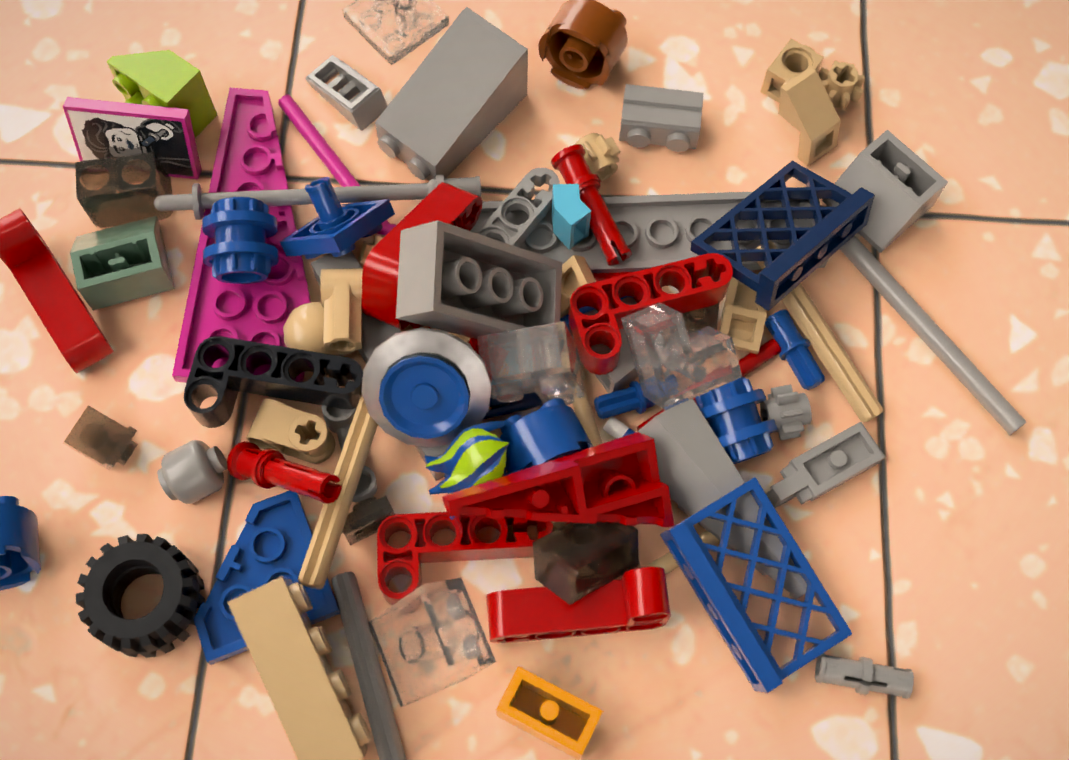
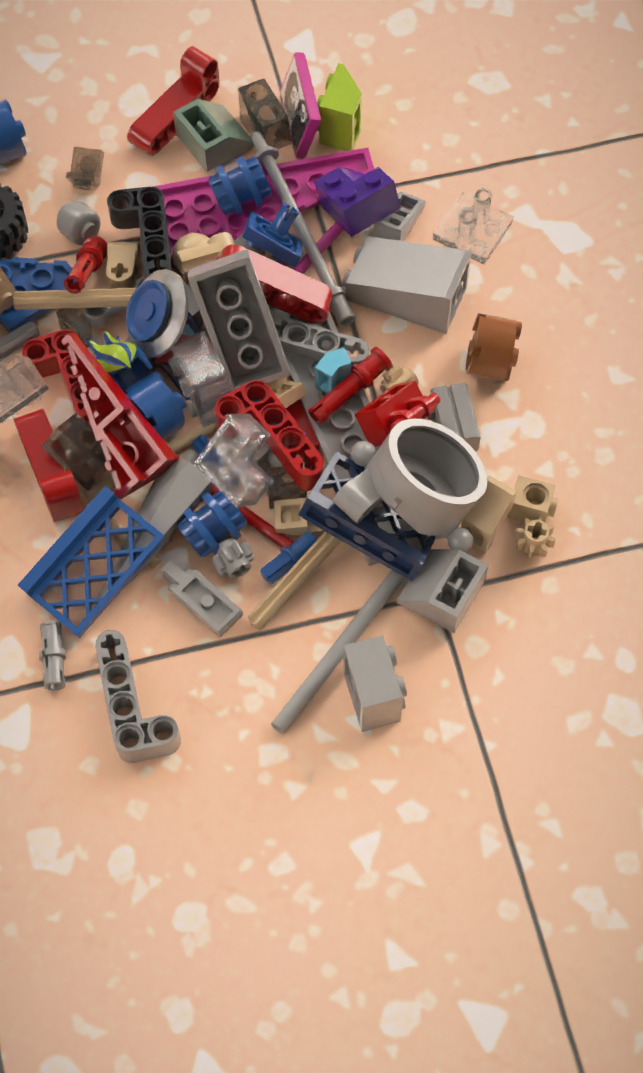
camera: 75 degrees right, 5 degrees down
none -> light grey beam [95,630,181,763]
none -> dark purple slope [314,167,401,237]
none -> light grey piece [332,419,487,552]
none -> light grey brick [343,635,407,732]
none -> red brick [354,381,440,447]

